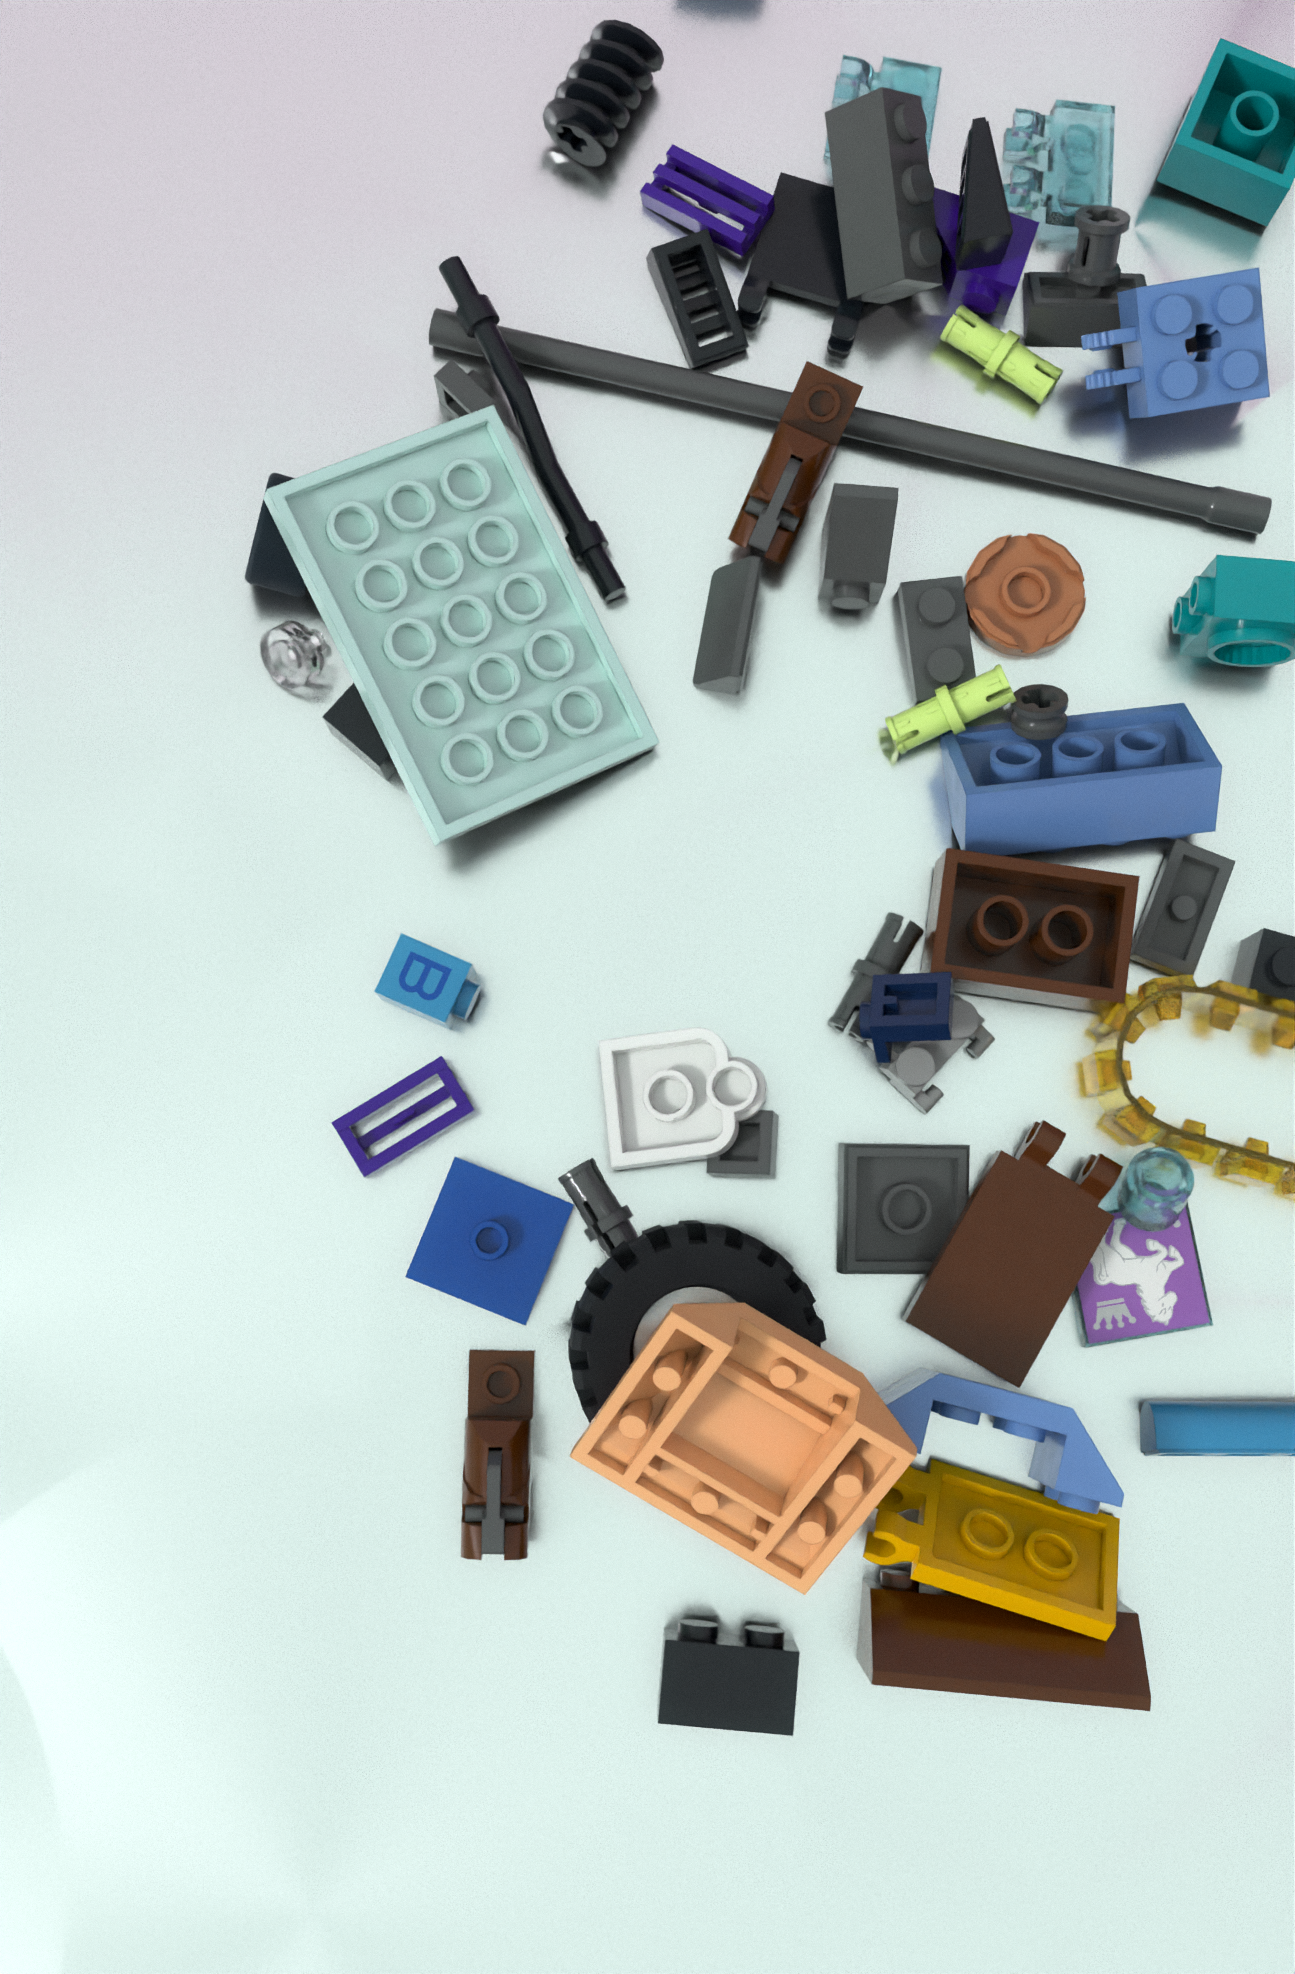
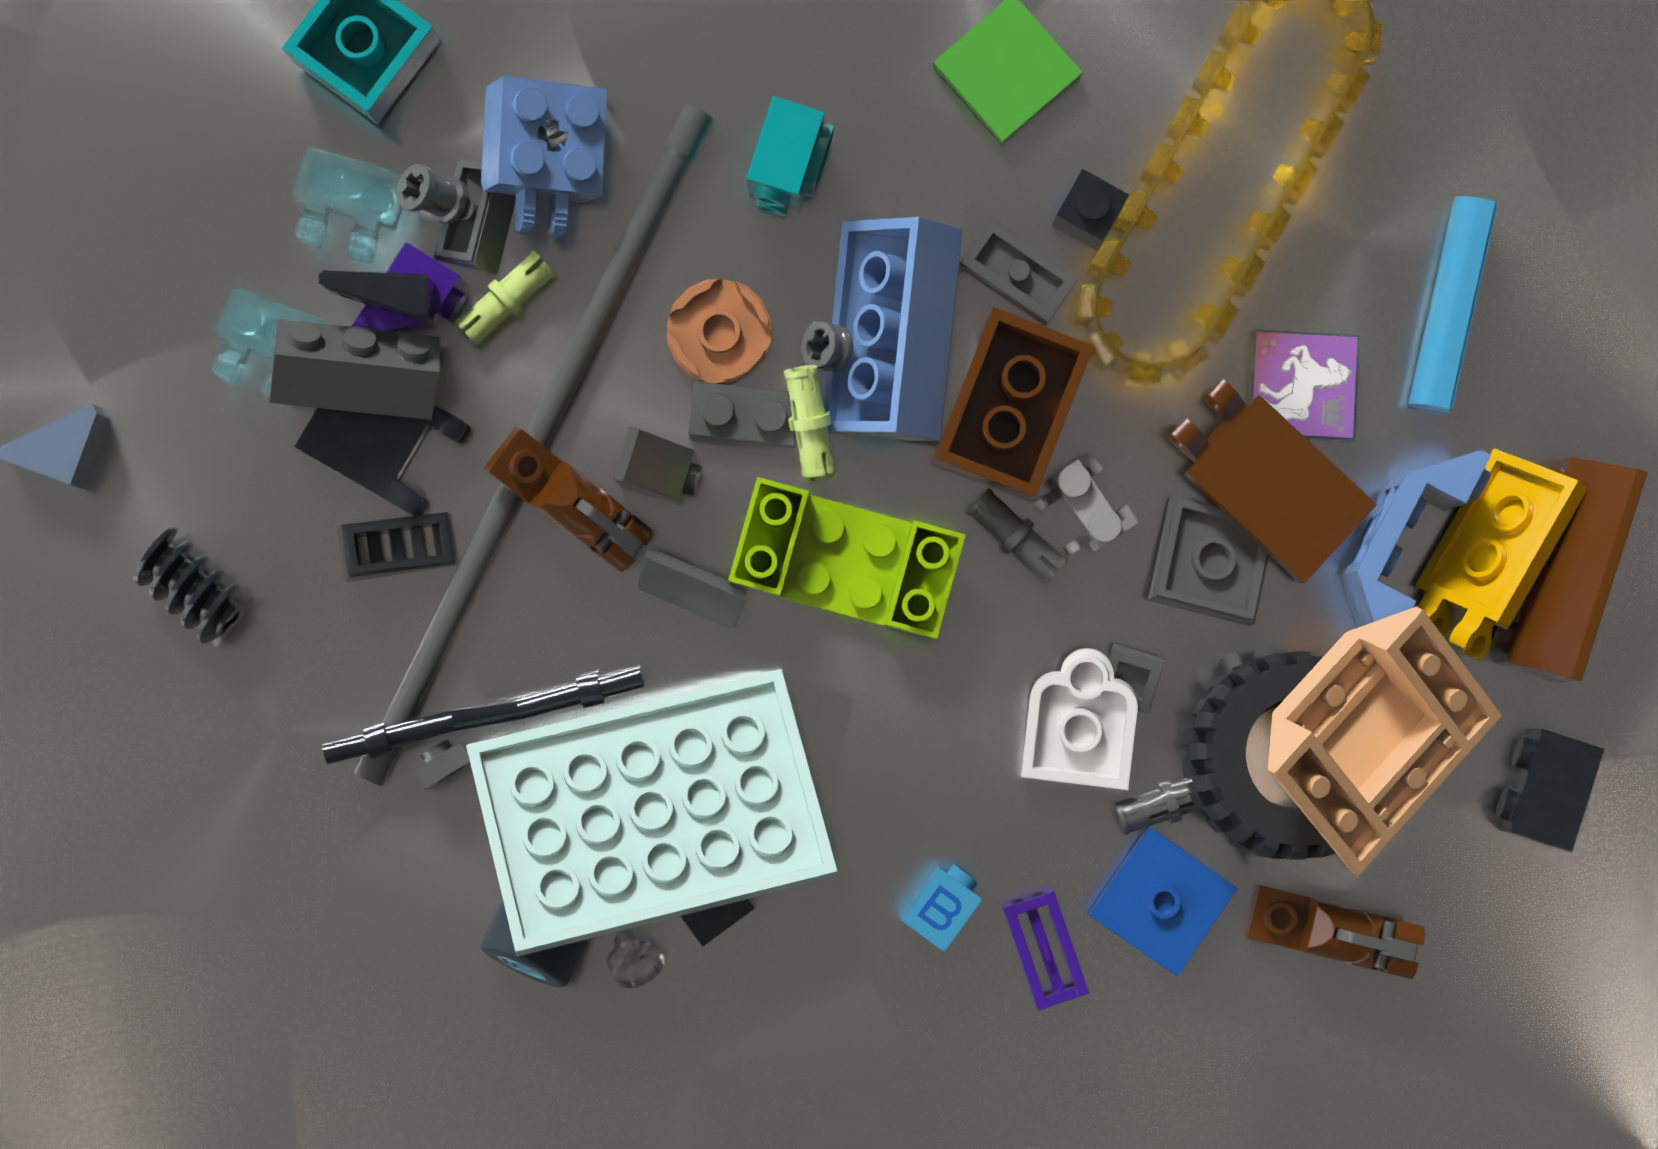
camera: 70 degrees left, 5 degrees up
dark purple tile [640,144,775,257] -> none
dark blue bracket [859,972,954,1063] -> none
clear light blue brick [1117,1147,1194,1232] -> none
none -> lime slope [728,477,966,639]

